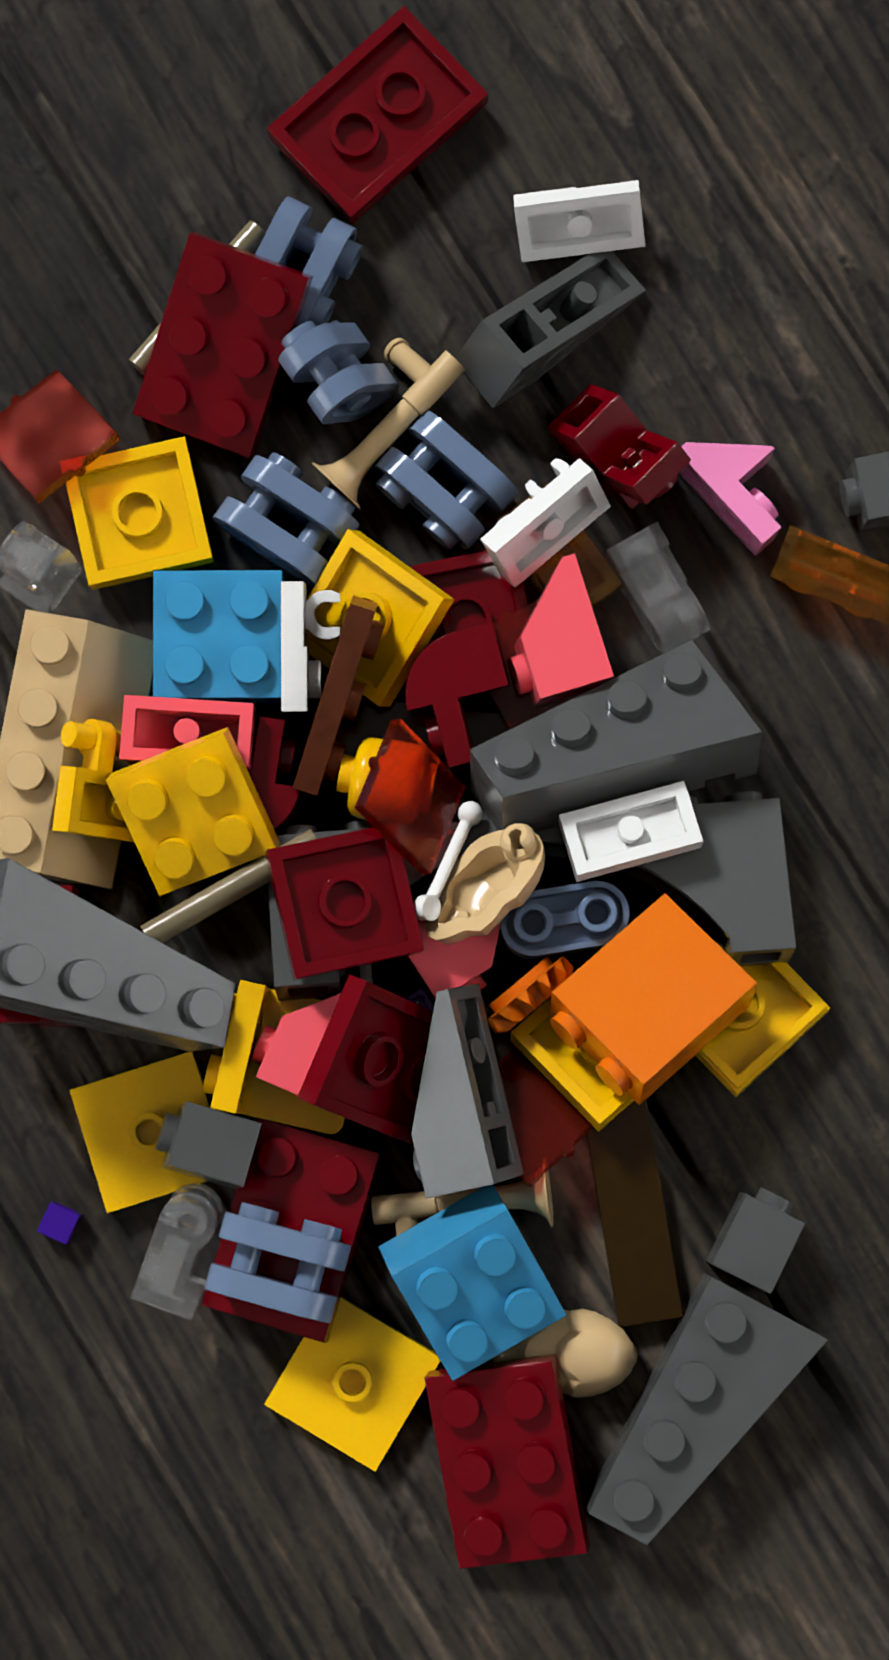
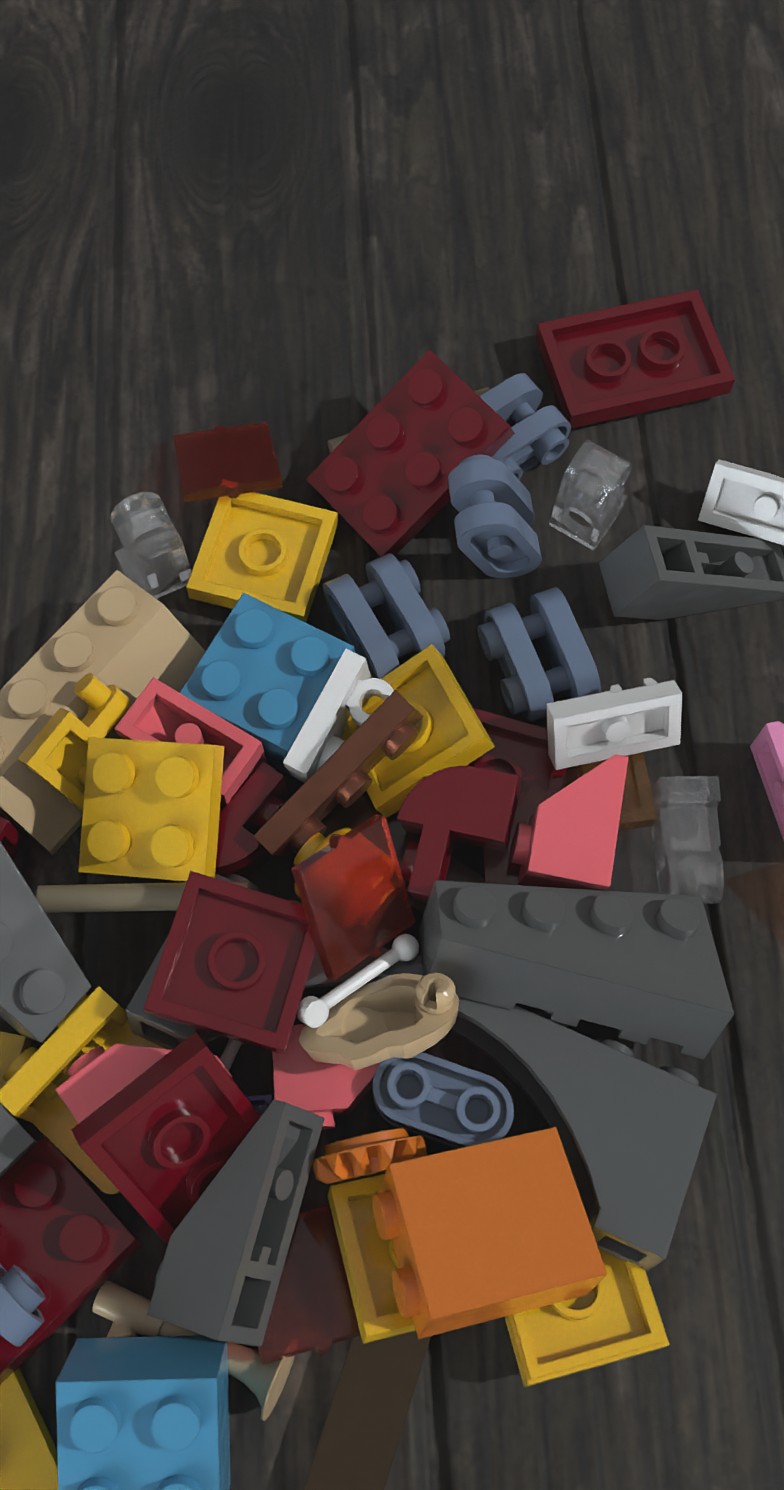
camera: 30 degrees right, 15 degrees down
tan piece [312,338,466,510] -> none
dark red brick [547,384,691,510] -> none
white plate [558,781,703,882] -> none
none -> clear leg [549,440,632,551]

